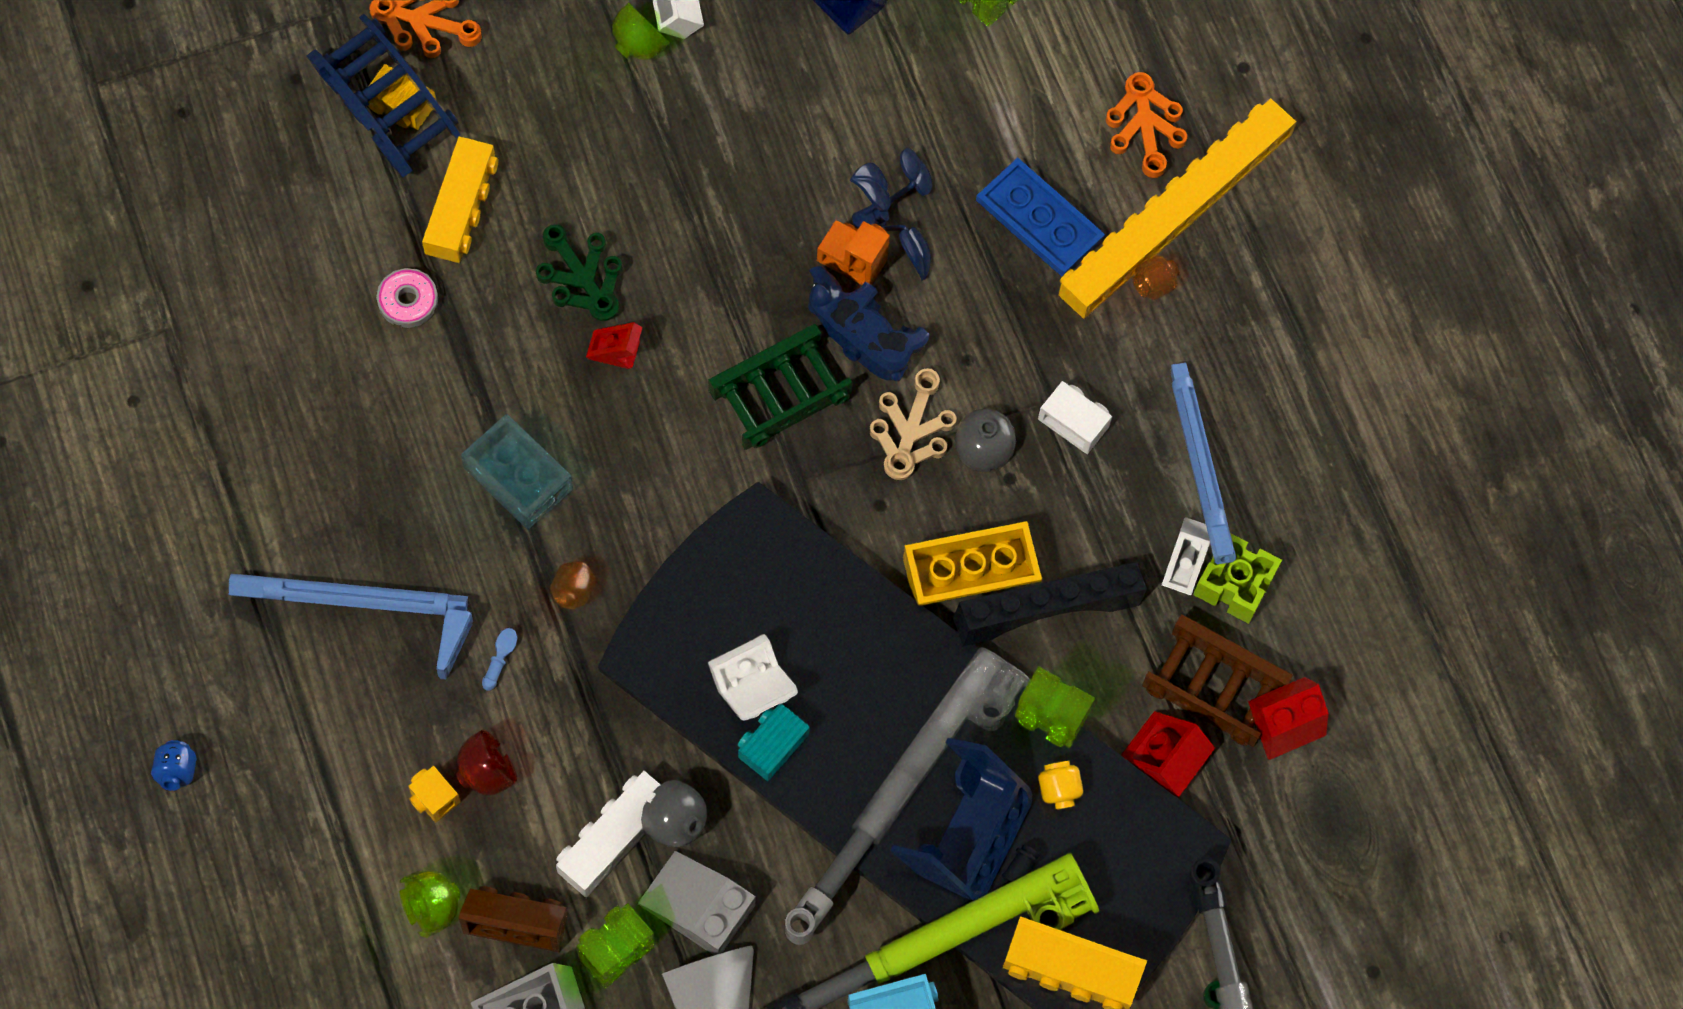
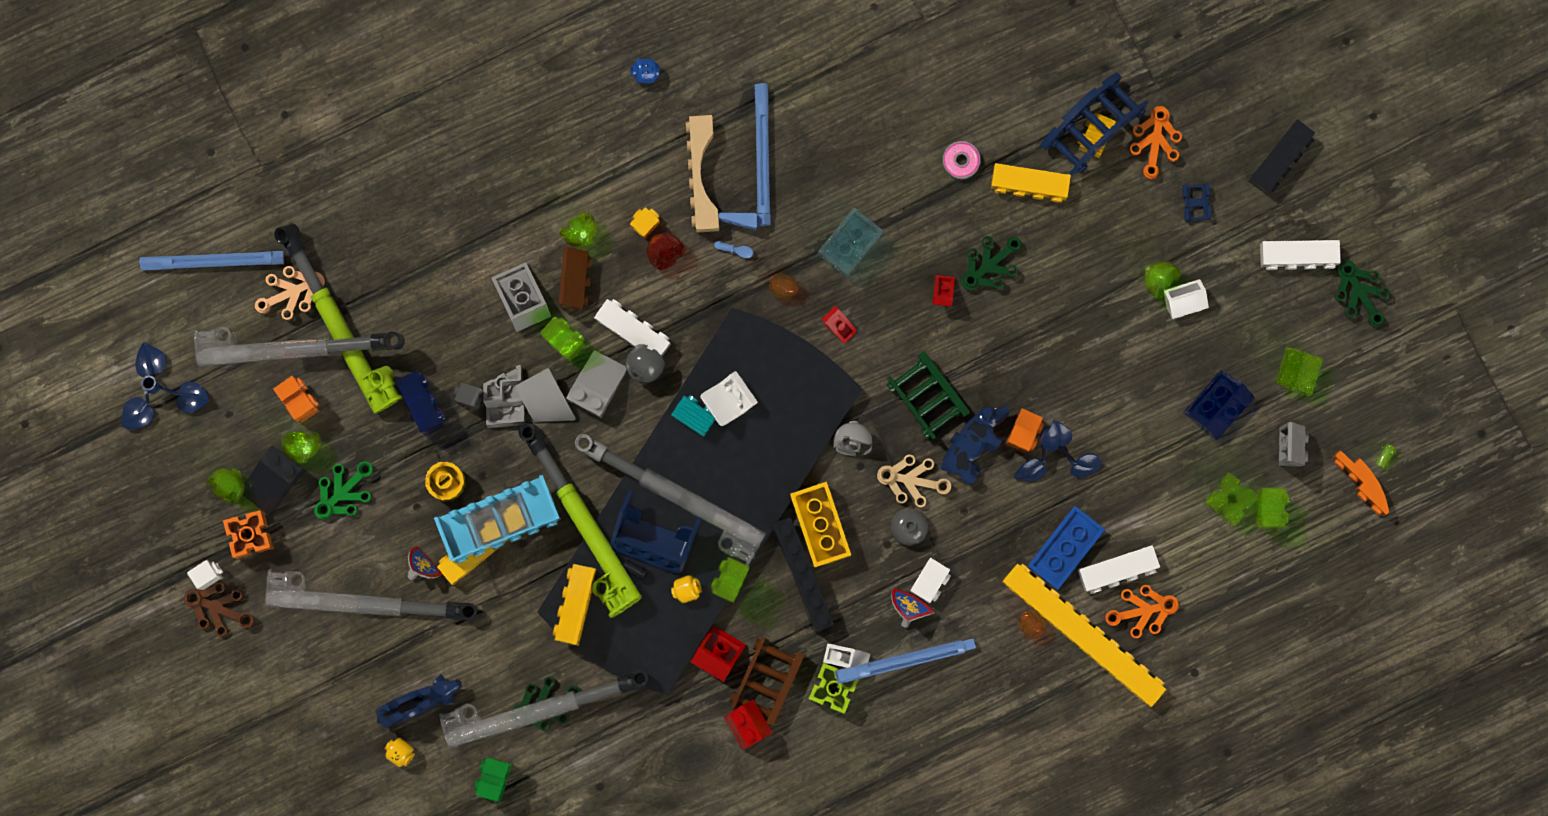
camera: 90 degrees right, 15 degrees up
none -> tan arch [686,115,719,232]
none -> red slope [822,306,857,344]
none -> light grey cylinder [833,421,872,456]
none -> shield [891,588,934,628]
none -> white brick [1078,545,1160,594]

